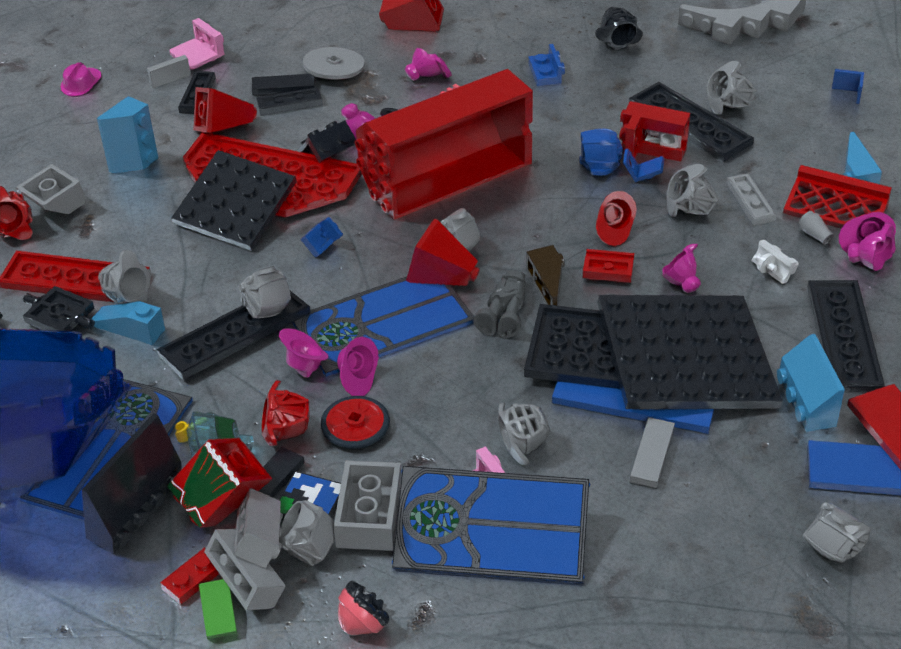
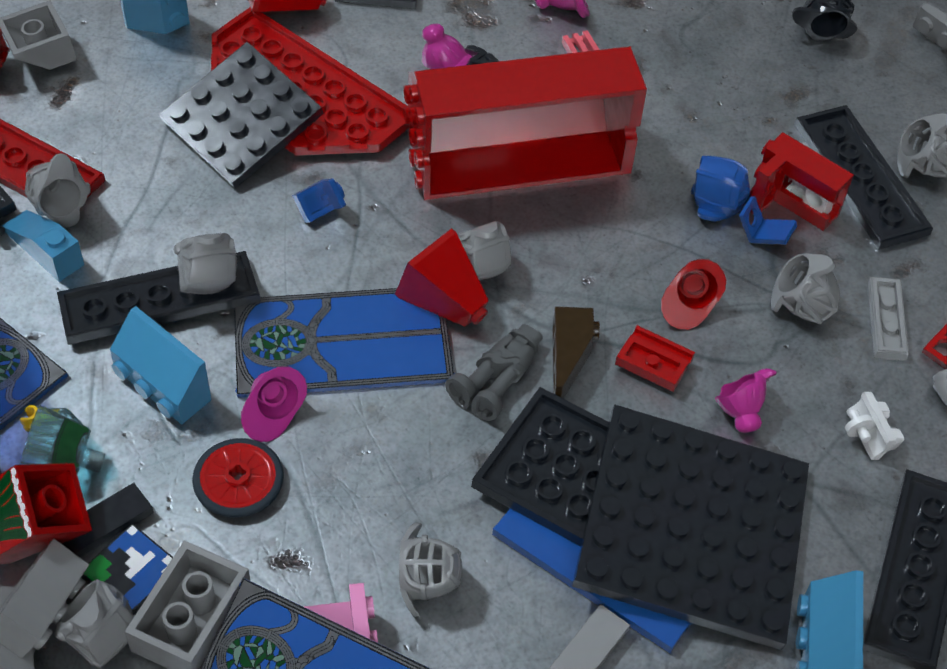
camera: 15 degrees right, 10 degrees up
red piece [261,380,310,446] -> none
dark pink piece [279,328,328,378] -> none
black bracket [297,120,356,163] -> none
blue bracket [528,44,565,86] -> none
none -> dark azure slope [110,306,212,425]

